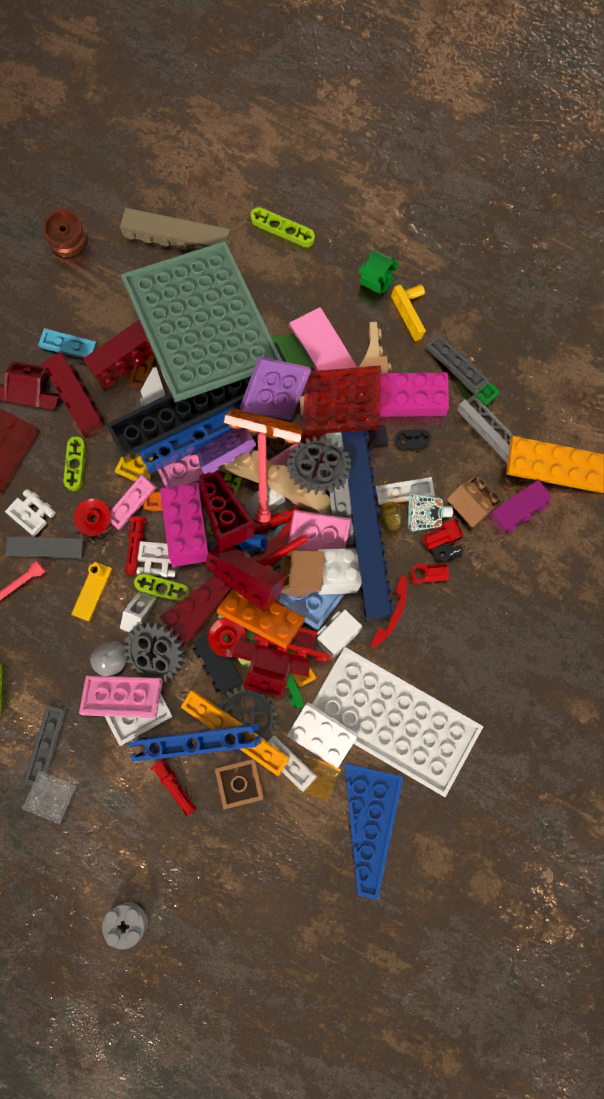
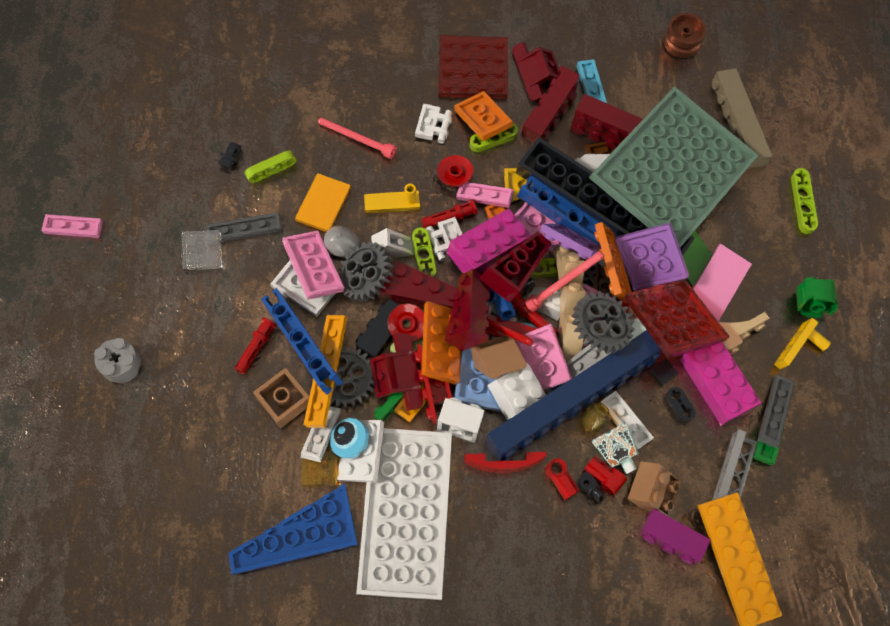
camera: 55 degrees right, 10 degrees down
dark grey tile [5,536,84,559] -> none
none -> light orange tile [295,173,351,232]
none -> tile [330,418,369,459]
none -> orange plate [454,91,513,141]

